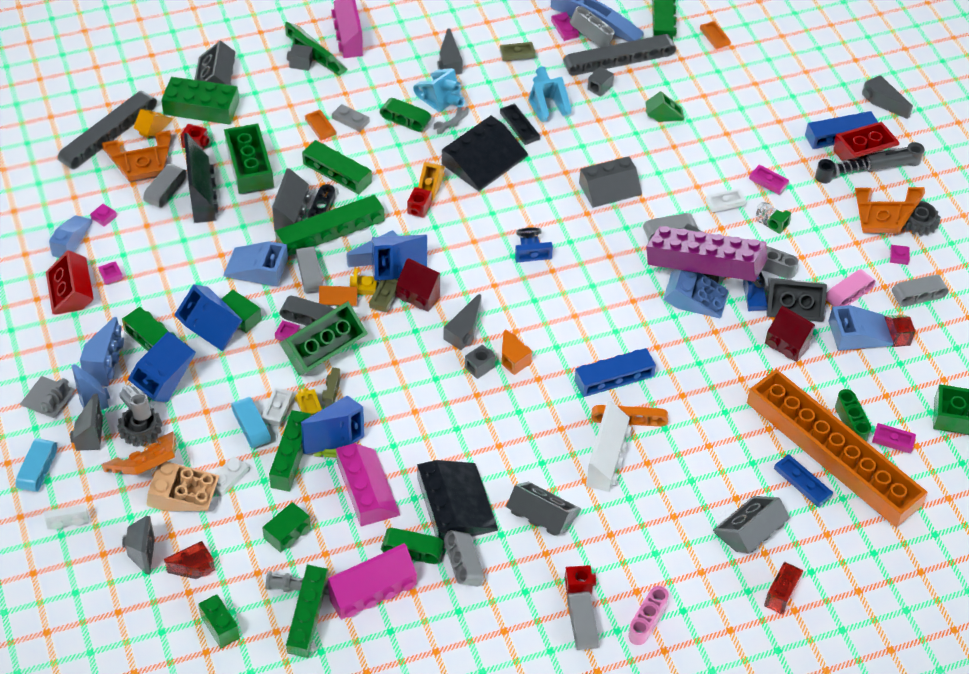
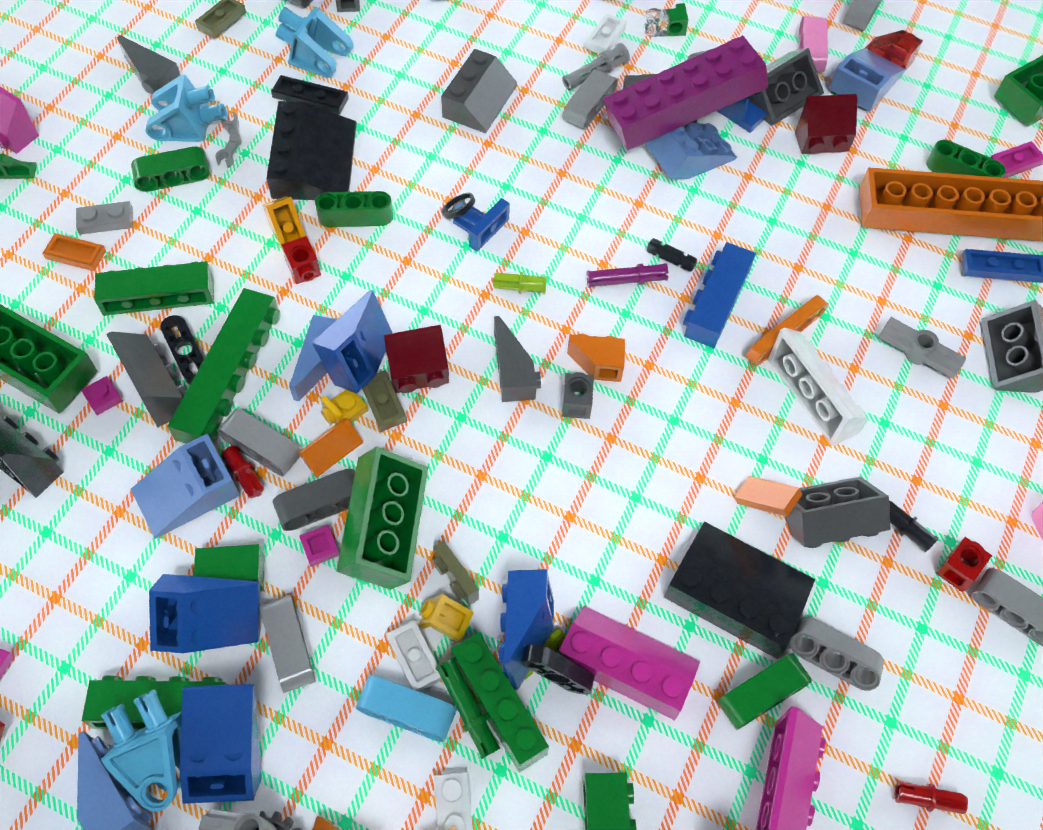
camera: 45 degrees left, 10 degrees up
none -> dark pink plate [81,376,123,416]
none -> medium azure piece [101,690,182,812]
none -> red axle [221,446,264,499]
none -> light grey beam [260,595,316,693]
none -> green beam [315,191,393,228]
none -> green pin [435,658,501,759]
none -> lime axle [493,272,547,294]
none -> black beam [521,644,595,695]
none -> light grey pin [562,43,630,91]
none -> magenta pin [586,263,669,288]
none -> black axle [647,238,697,272]
none -> tile [734,476,802,517]
none -> light grey piece [878,316,966,379]
none -> black axle [889,500,938,552]
none -> red axle [894,780,968,814]

